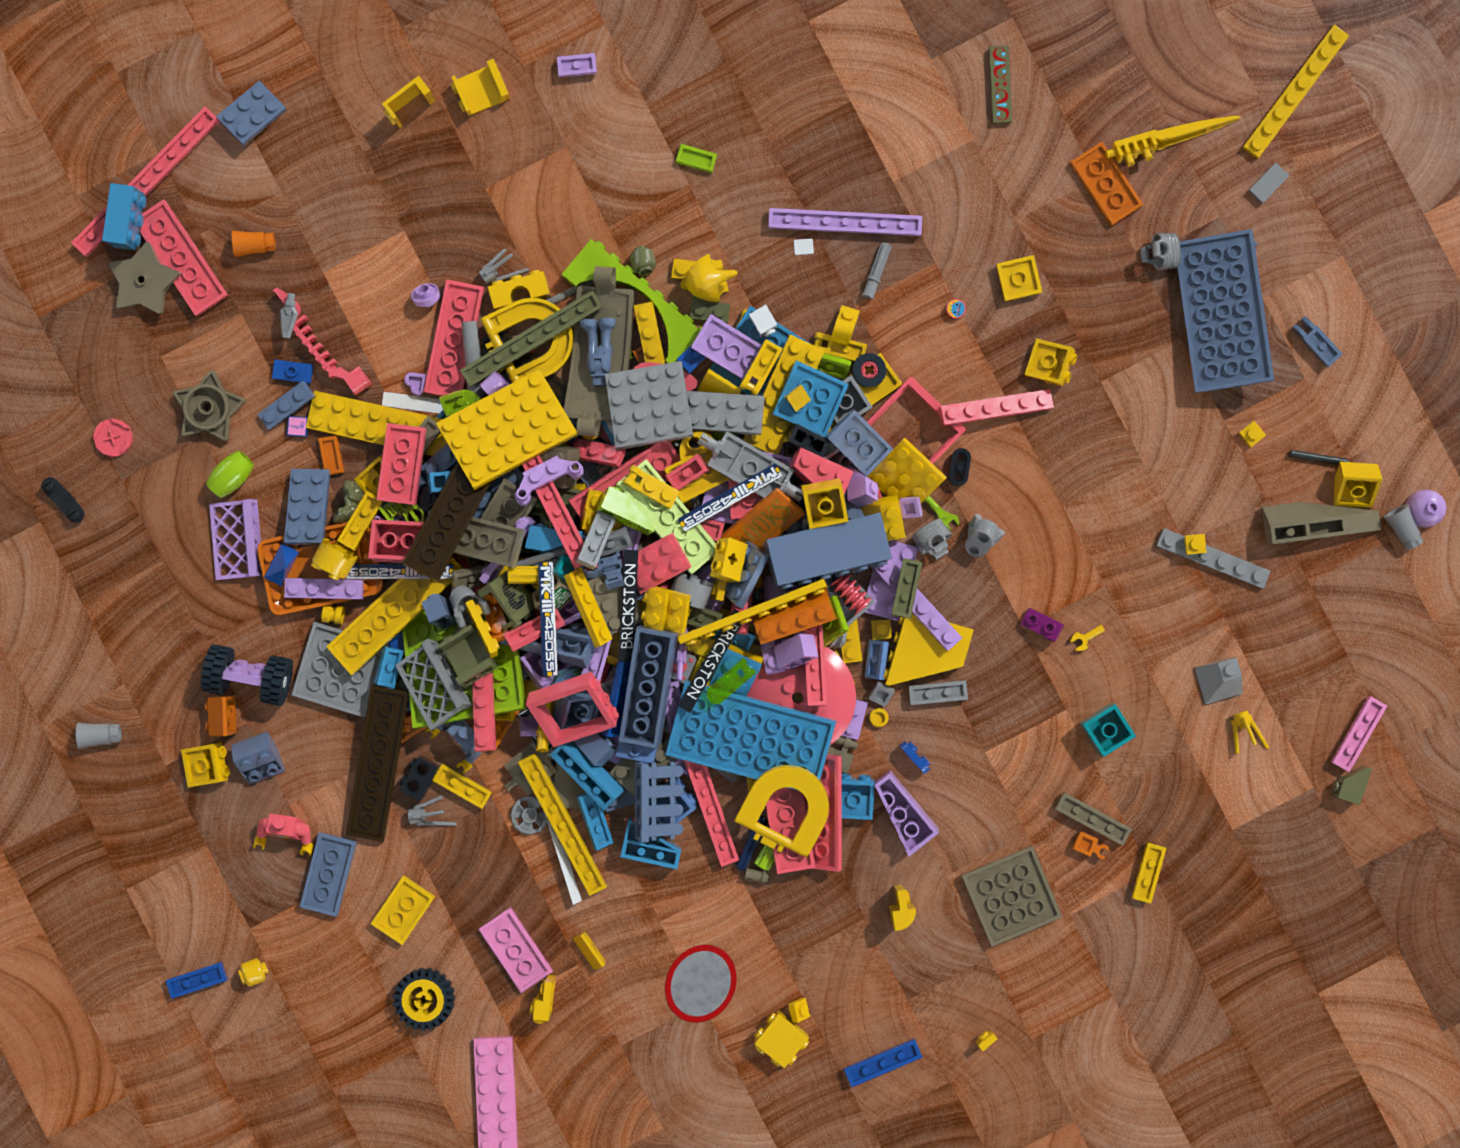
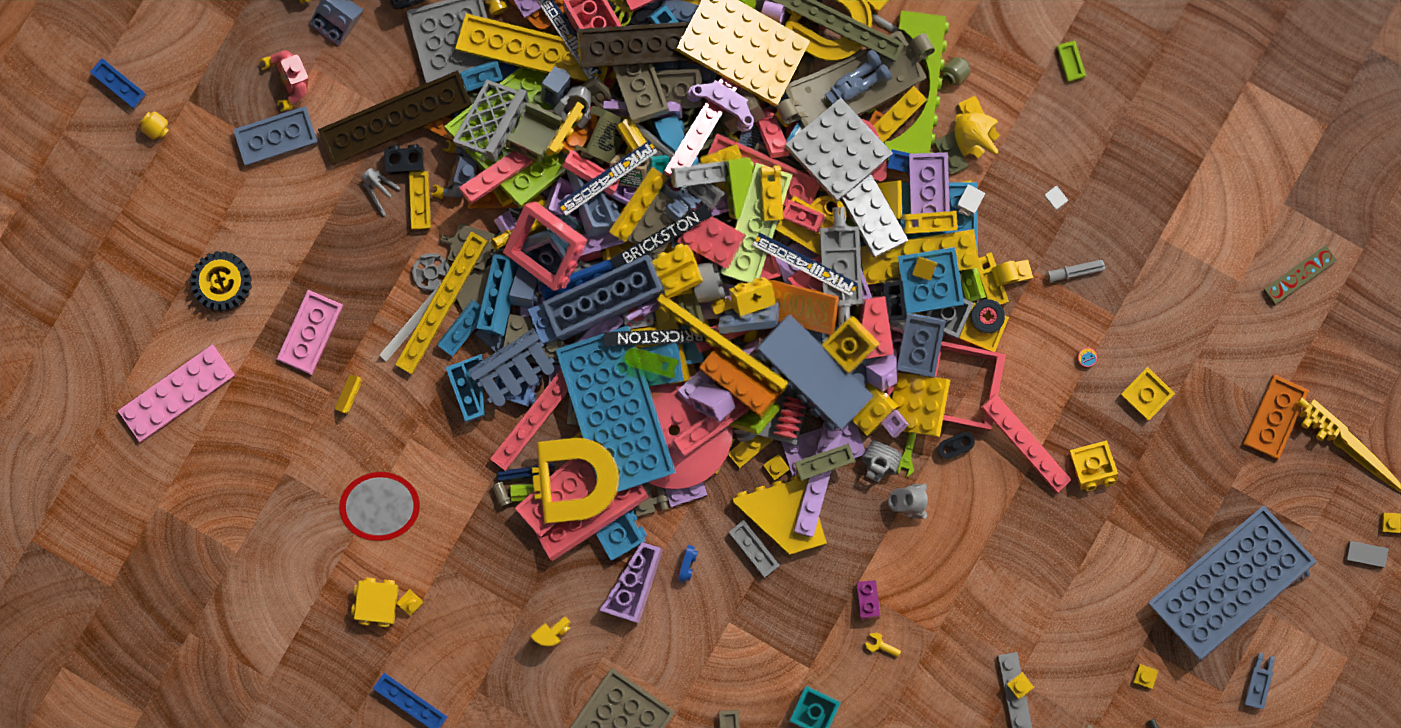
camera: 55 degrees right, 5 degrees down
yellow plate [371,875,436,945] -> none
yellow plate [530,974,556,1024] -> none
lavender plate [768,208,922,236] -> none
medium blue plate [865,639,889,680] -> none
light grey plate [868,681,894,707] -> none
yellow tile [869,708,889,727] -> none
light grey piece [1140,233,1181,270] -> none

